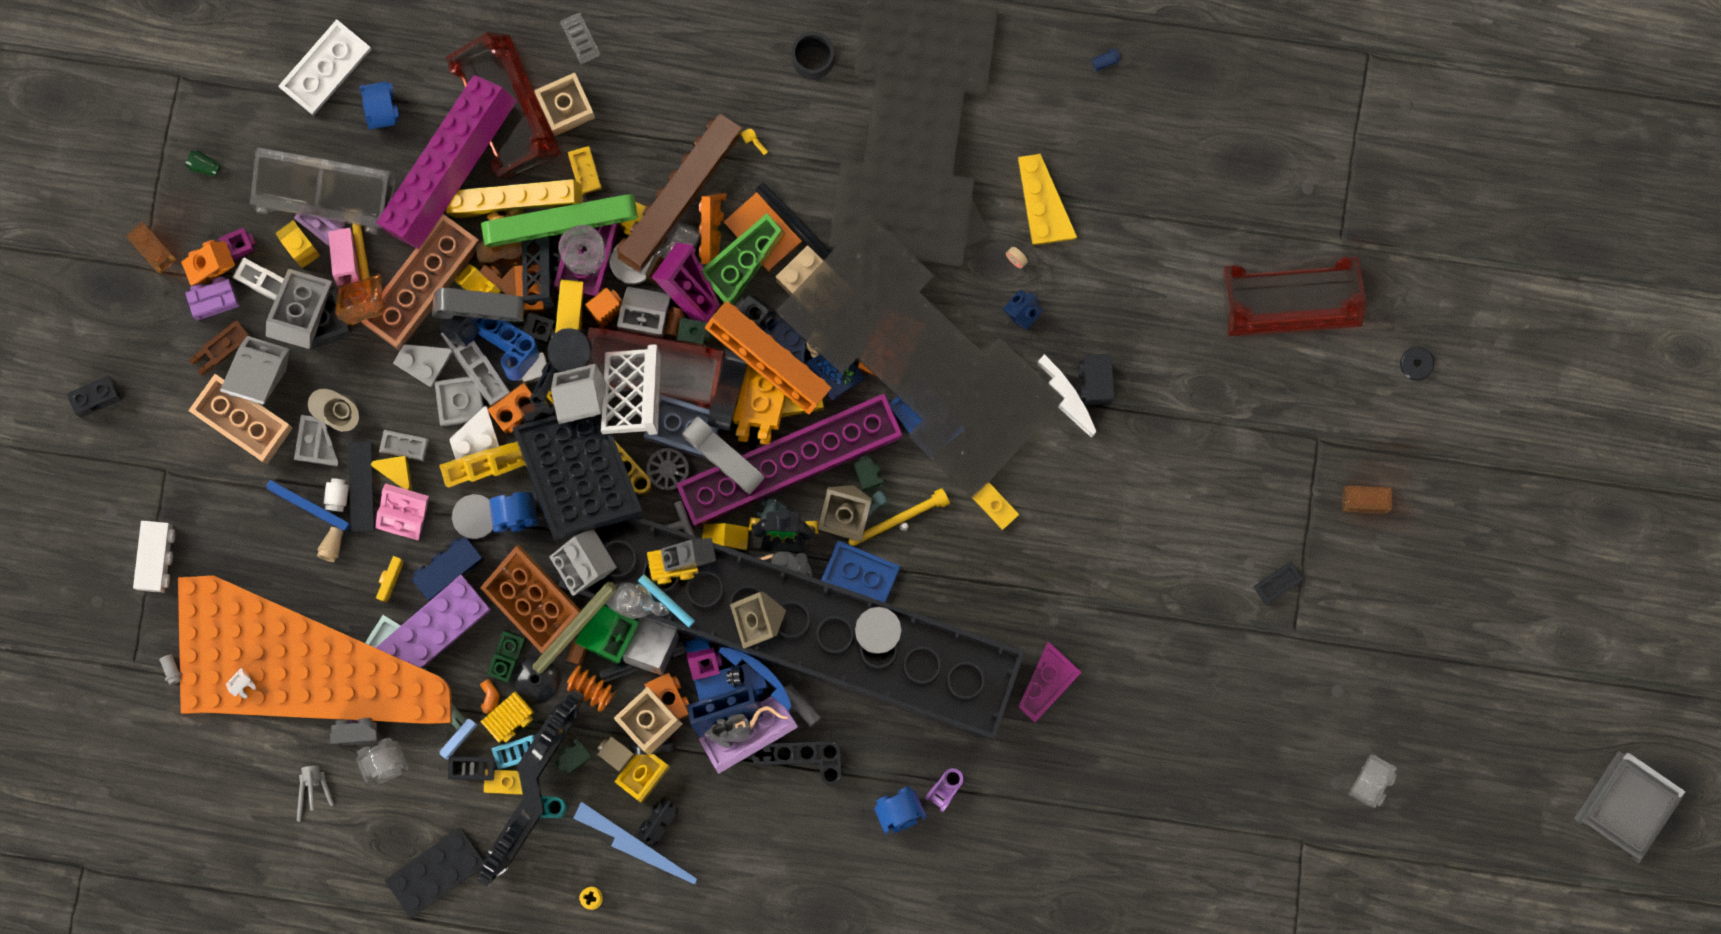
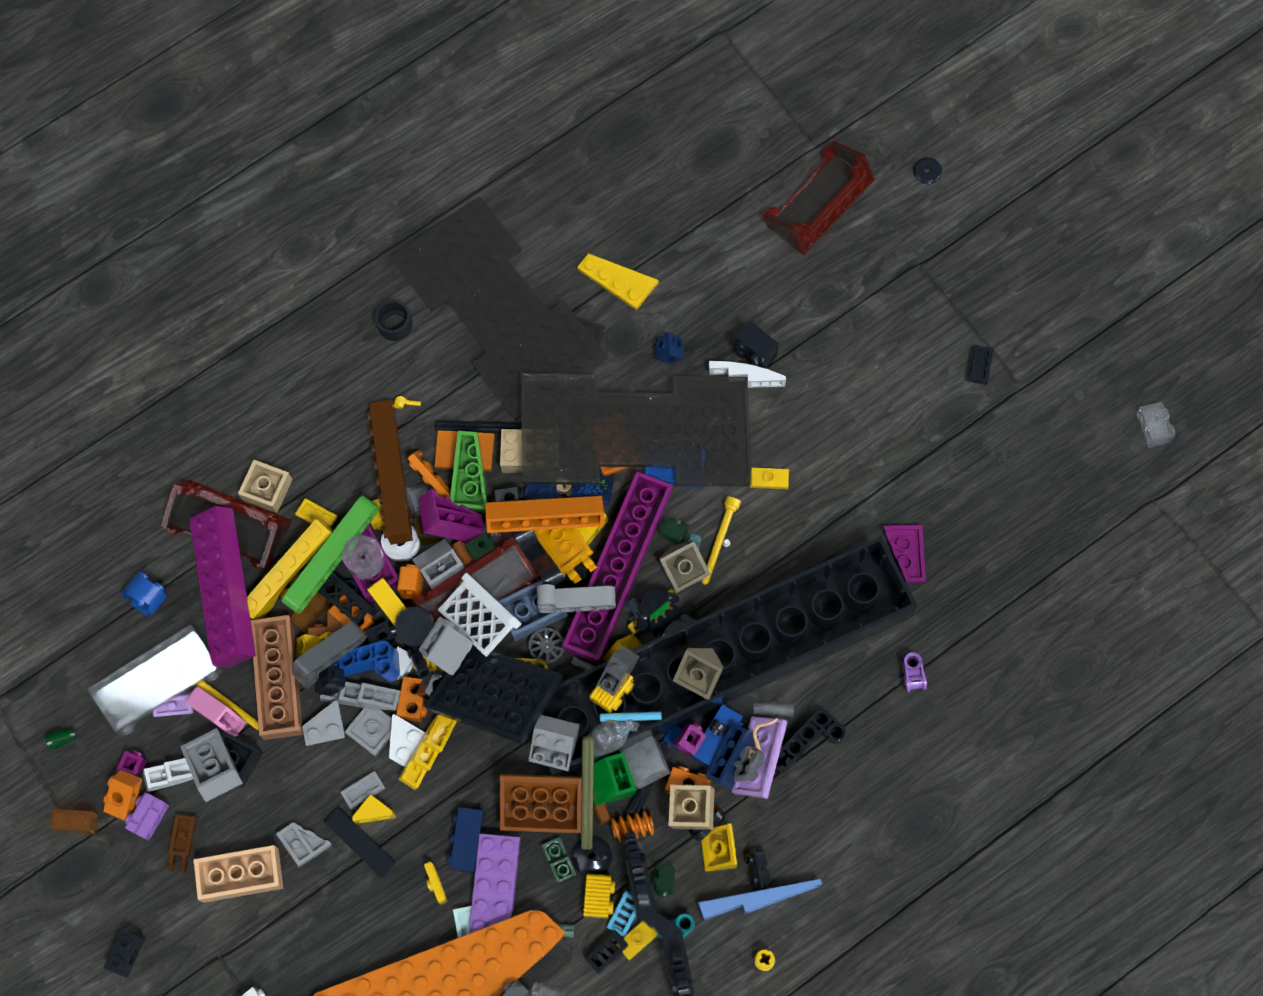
camera: 40 degrees left, 10 degrees down
light grey slope [220,336,290,404] -> none
blue tile [266,480,351,532] -> none
yellow slope [276,220,320,269] -> none
white plate [279,20,371,116] -> none
dark tan piece [308,389,359,432] -> none
tan cone [317,527,343,562] -> none
white brick [323,478,349,512] -> none
clear orange slope [335,274,385,325] -> none
bright pink slope [375,484,429,541] -> none
light blue tile [439,719,478,760] -> none
light grey tile [452,494,493,540] -> none
orange arm [480,679,500,714] -> none
blue brick [489,492,538,532] -> none
clear slope [560,12,600,65] -> none
dark tan brick [597,737,634,772] -> none
blue slope [719,647,792,711] -> none
blue tile [822,541,901,603] -> none
light grey tile [855,607,901,654] -> none
blue brick [874,786,927,835] -> none
tan tile [1006,247,1028,269] -> none
dark blue pin [1091,48,1121,72] -> none
clear orange brick [1342,486,1392,513] -> none

